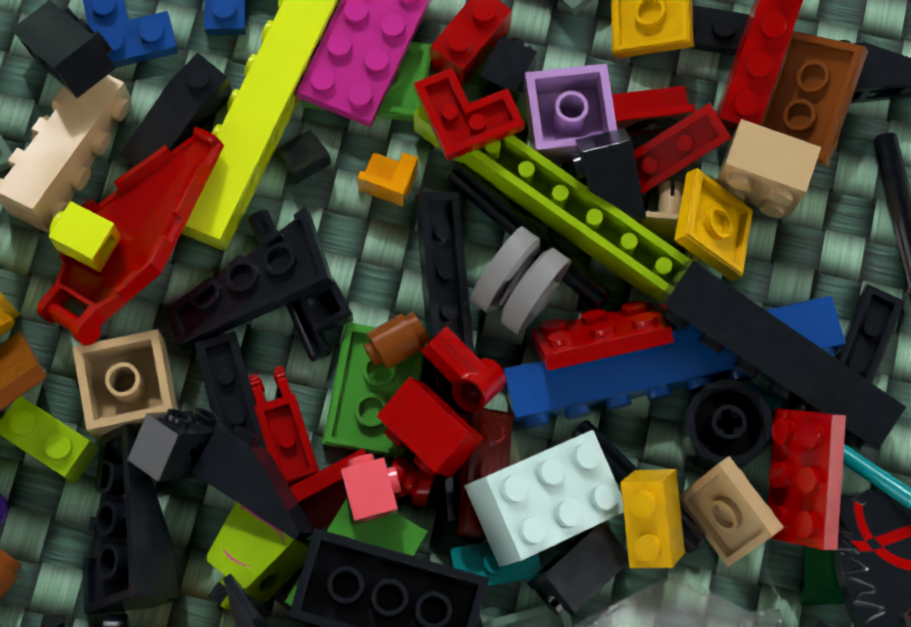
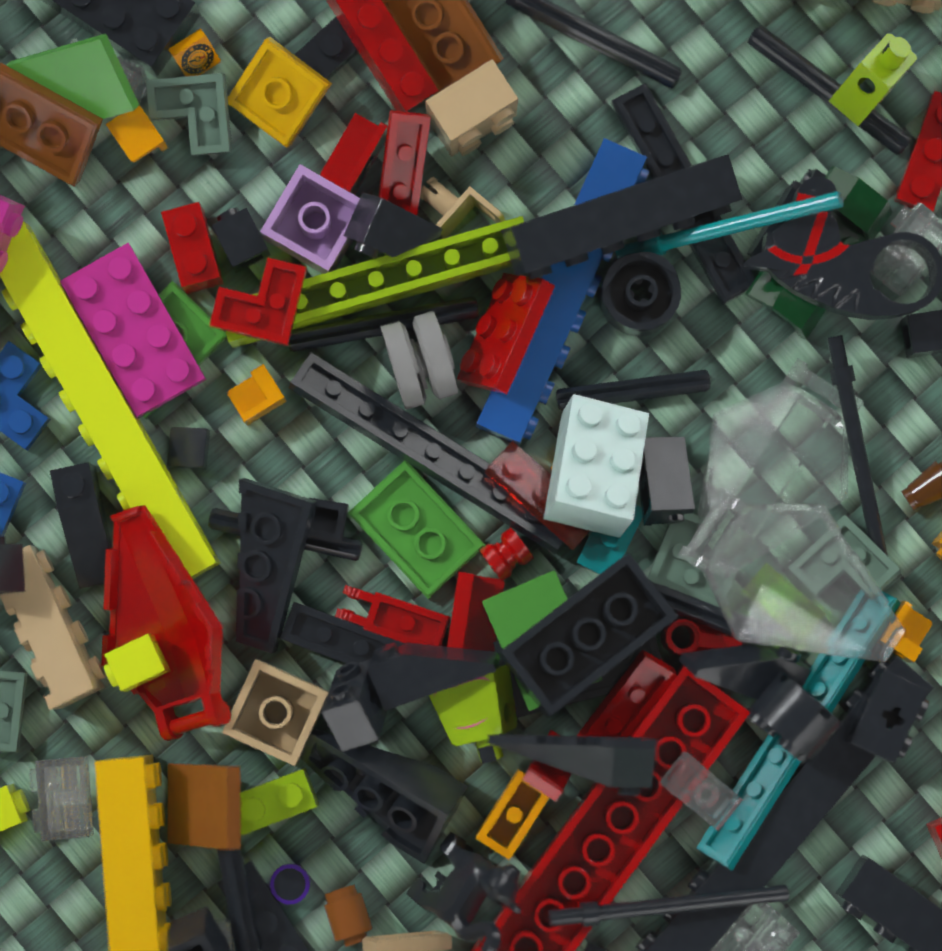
camera: 55 degrees left, 10 degrees up
coral brick [341,454,401,525] -> none
dark orange brick [363,312,429,370] -> none
red brick [376,377,484,478] -> none
red piece [421,326,506,412] -> none
yellow brick [620,469,685,568] -> none
yellow tile [674,168,753,281] -> none
tan plate [679,456,784,567] -> none
red plate [768,408,846,550] -> none

